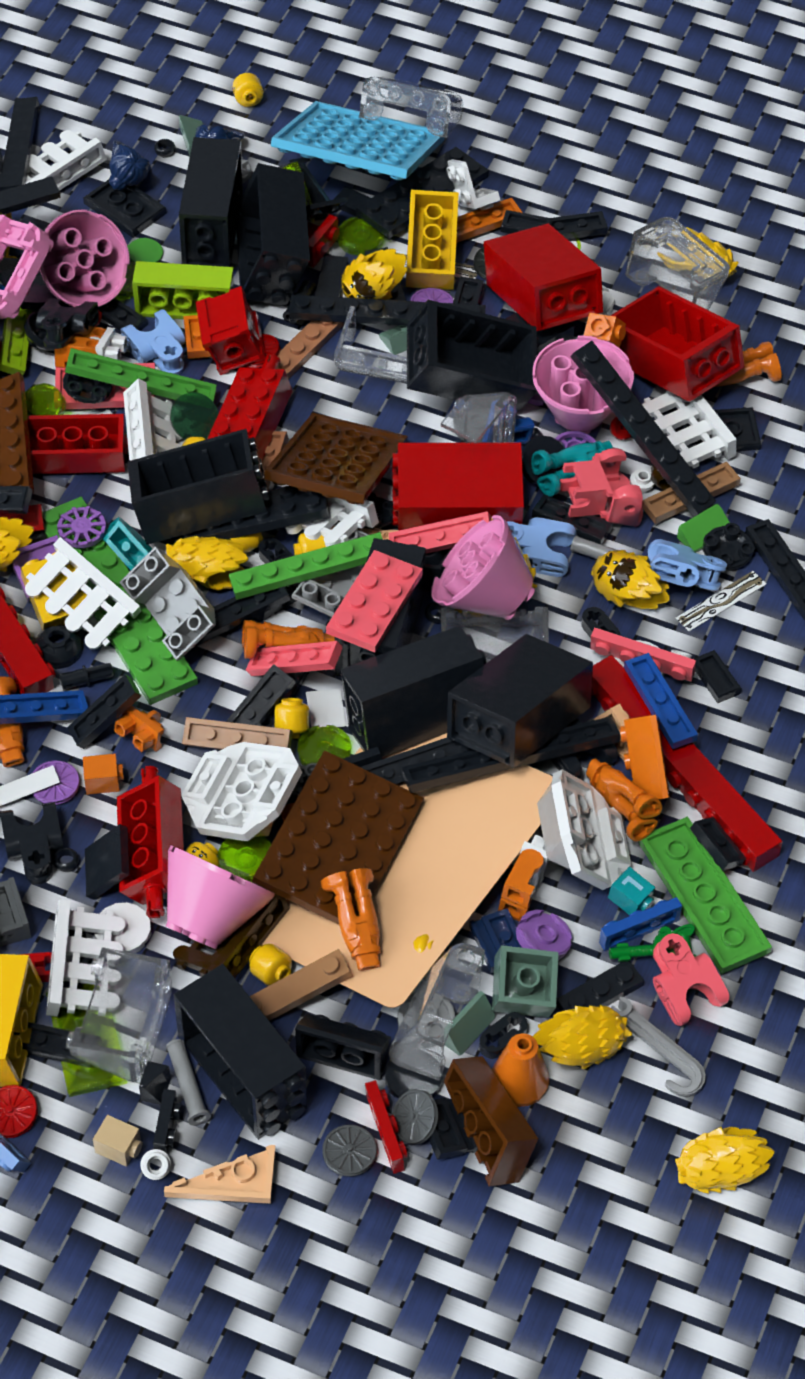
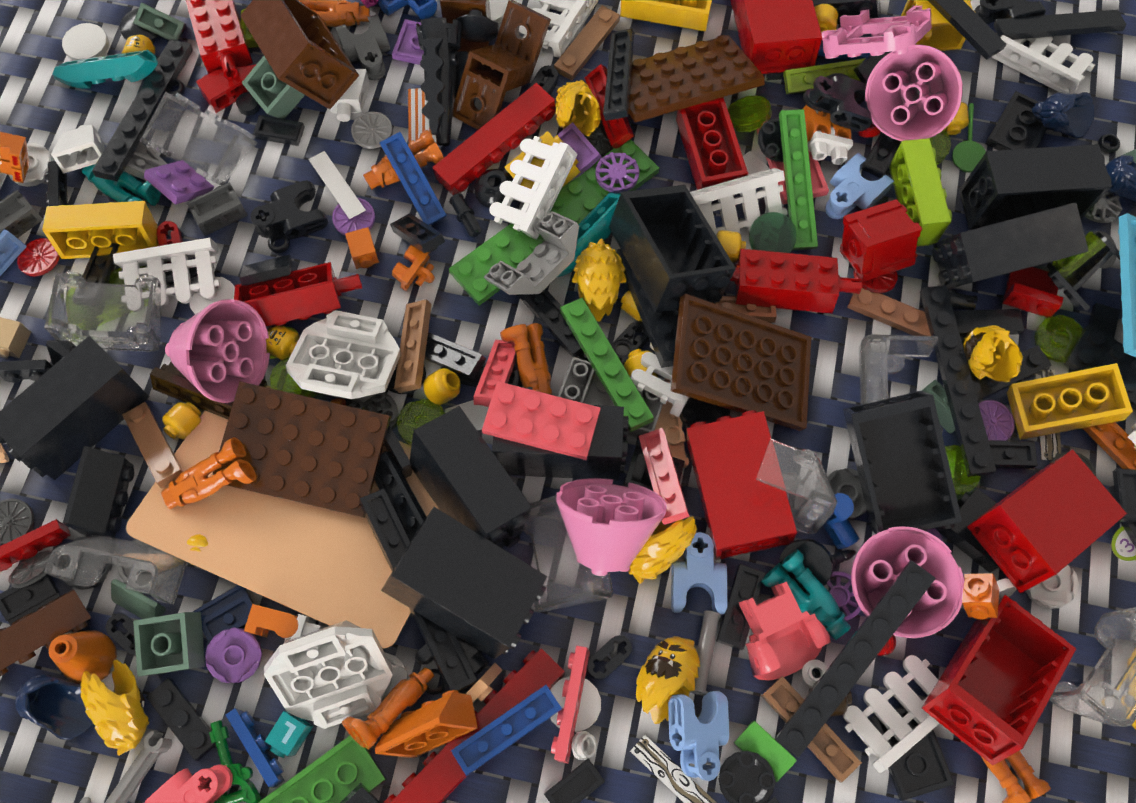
camera: 80 degrees right, 15 degrees up
none -> dark blue hair [15,674,94,740]

